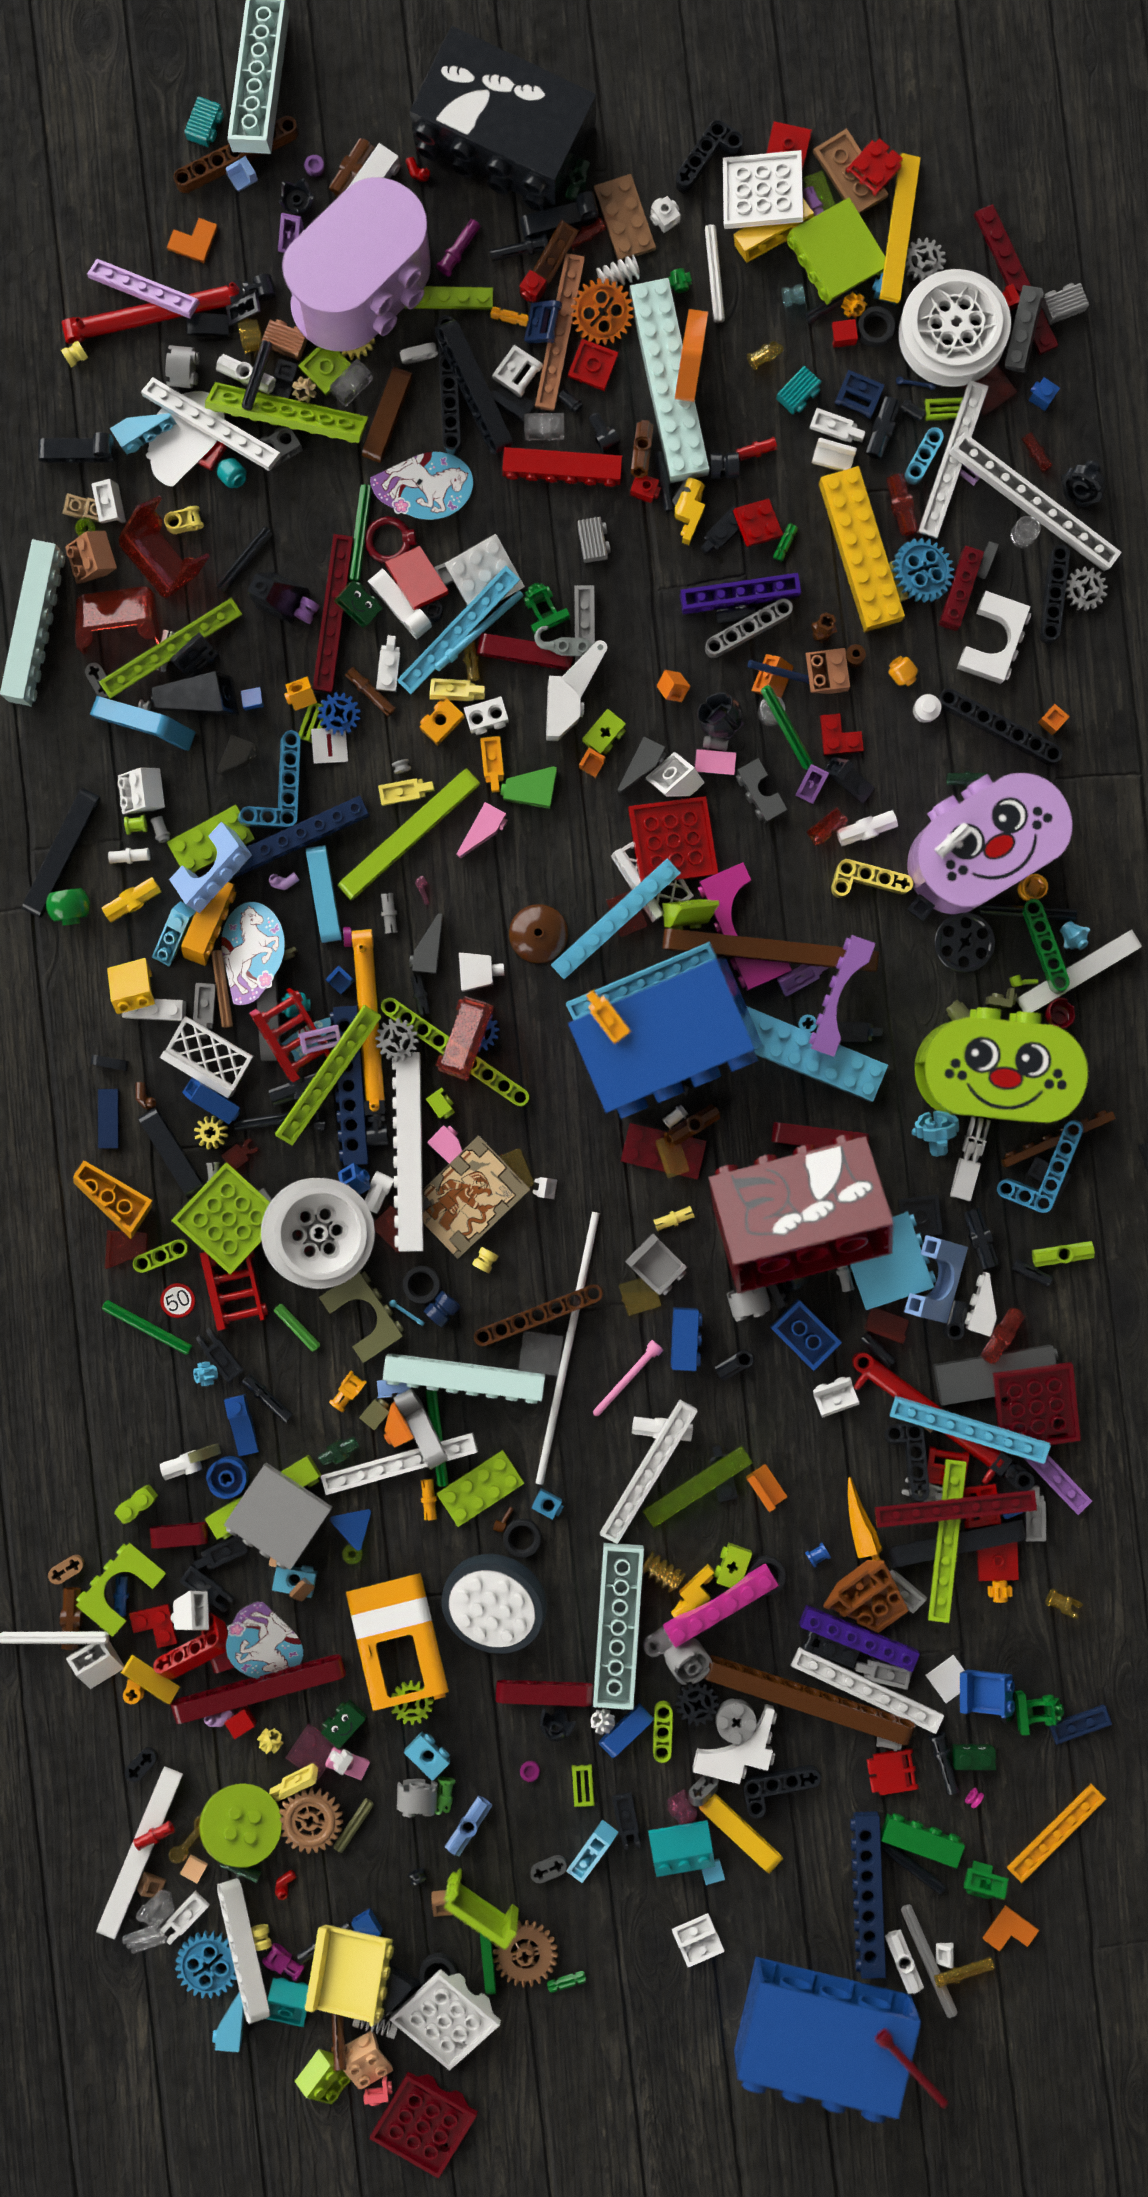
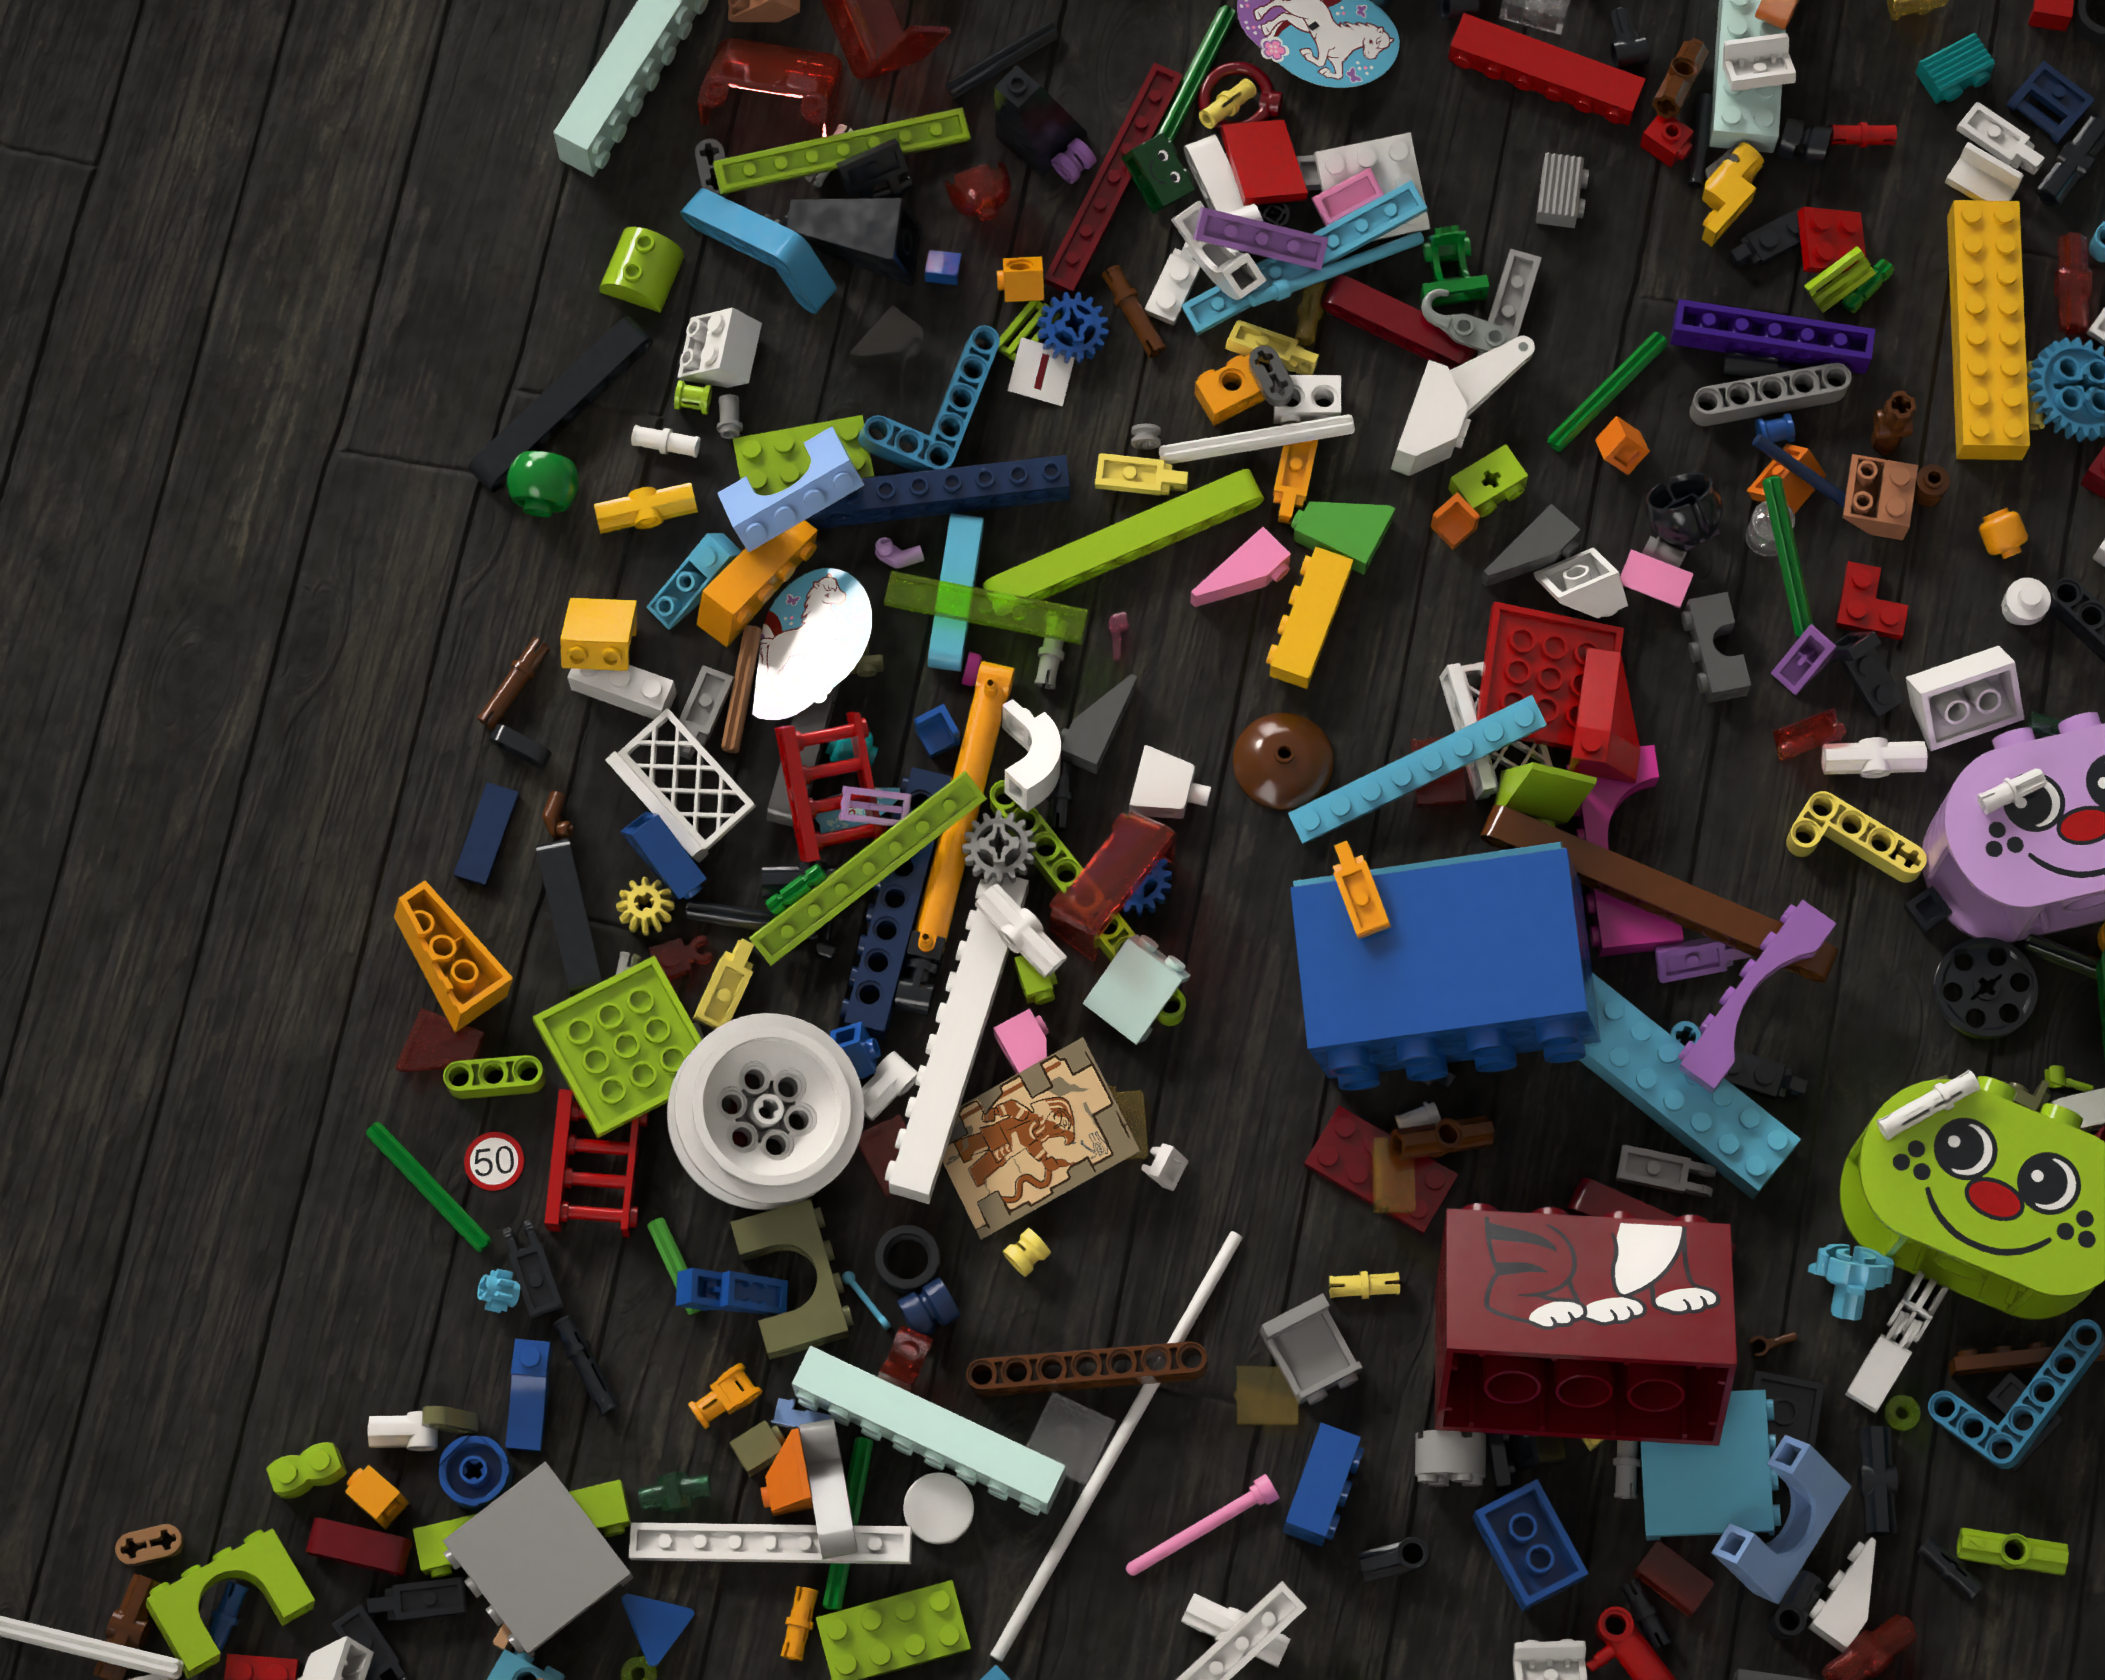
camera: 20 degrees right, 15 degrees down
none -> light orange brick [345,1465,409,1530]
none -> reddish brown pin [476,637,551,730]
none -> lime brick [599,227,684,313]
none -> blue slope [676,1268,788,1316]
none -> light yellow hinge [692,938,754,1030]
none -> green axle [766,864,827,915]
none -> clear red slope [878,1326,934,1394]
none -> clear neon green tile [884,571,1088,644]
none -> white tile [903,1472,974,1544]
none -> clear red cylinder [945,162,1011,221]
none -> white piece [975,883,1067,978]
none -> white arch [1002,699,1061,812]
none -> light aqua panel [1082,934,1191,1045]
none -> white axle [1159,414,1355,464]
none -> white arch [1171,201,1267,300]
none -> medium lavender plate [1193,207,1329,270]
none -> light yellow pin [1199,78,1257,129]
none -> dark grey beam [1249,345,1294,407]
none -> yellow brick [1266,547,1353,689]
none -> bright pink tile [1311,168,1384,227]
none -> green axle [1547,332,1668,452]
none -> red wedge [1569,647,1641,783]
none -> light grey hinge [1615,1145,1716,1198]
none -> white bracket [1723,33,1796,91]
none -> reddish brown hand [1749,1332,1797,1359]
none -> blue bush [1755,413,1795,443]
none -> lime tile [1804,246,1876,313]
none -> white pin [1876,1070,1980,1140]
none -> clear neon green plate [1885,1395,1921,1431]
none -> white slope [1906,646,2024,751]

